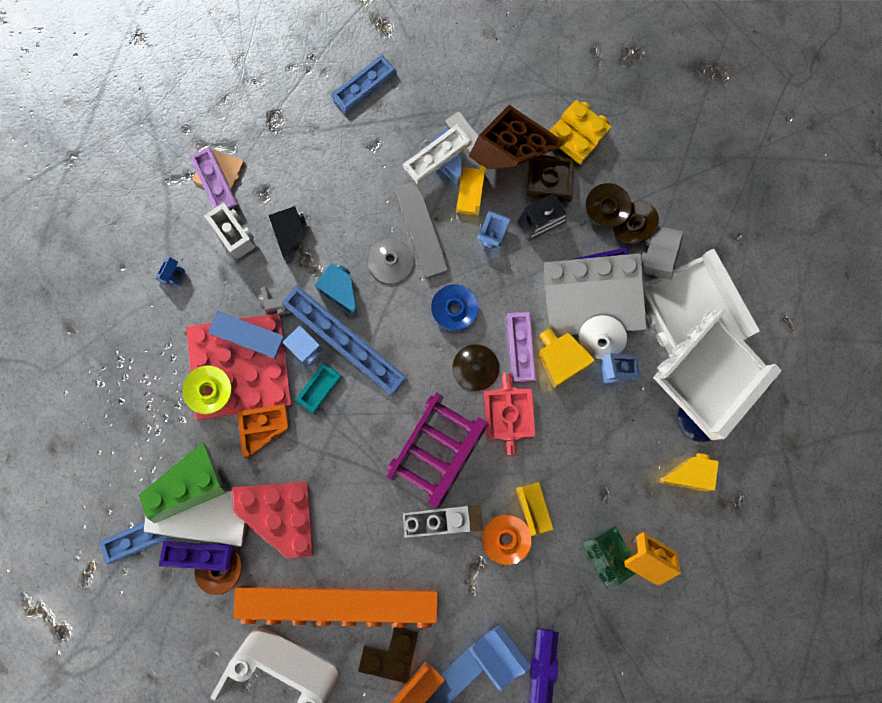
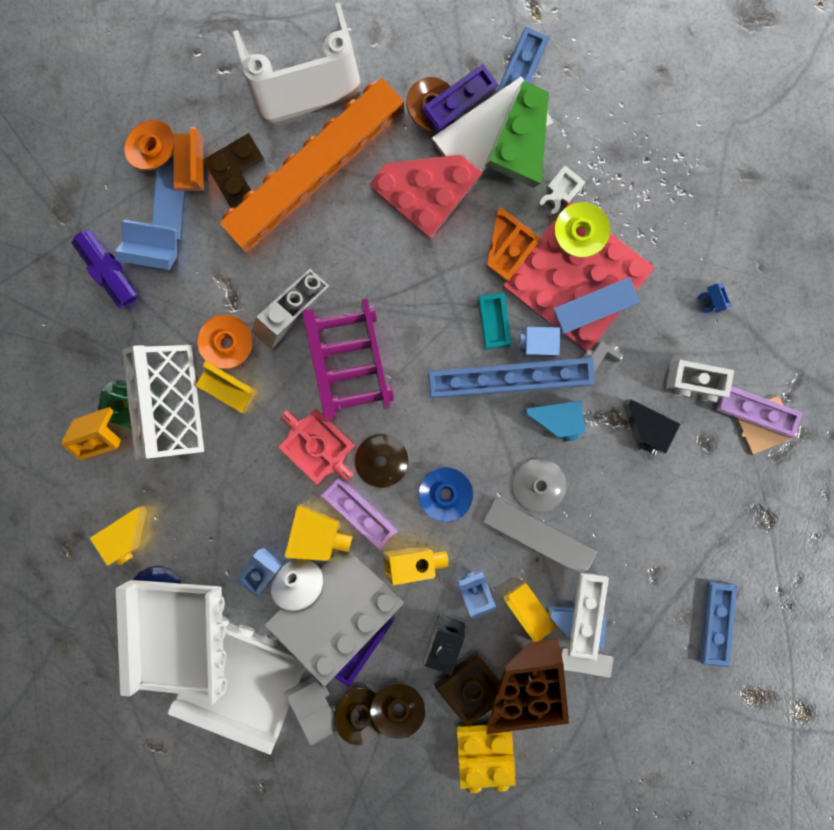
camera: 135 degrees right, 10 degrees up
none -> white fence [122,345,204,460]
none -> yellow torso [382,546,448,585]
none -> white plate [538,165,586,217]

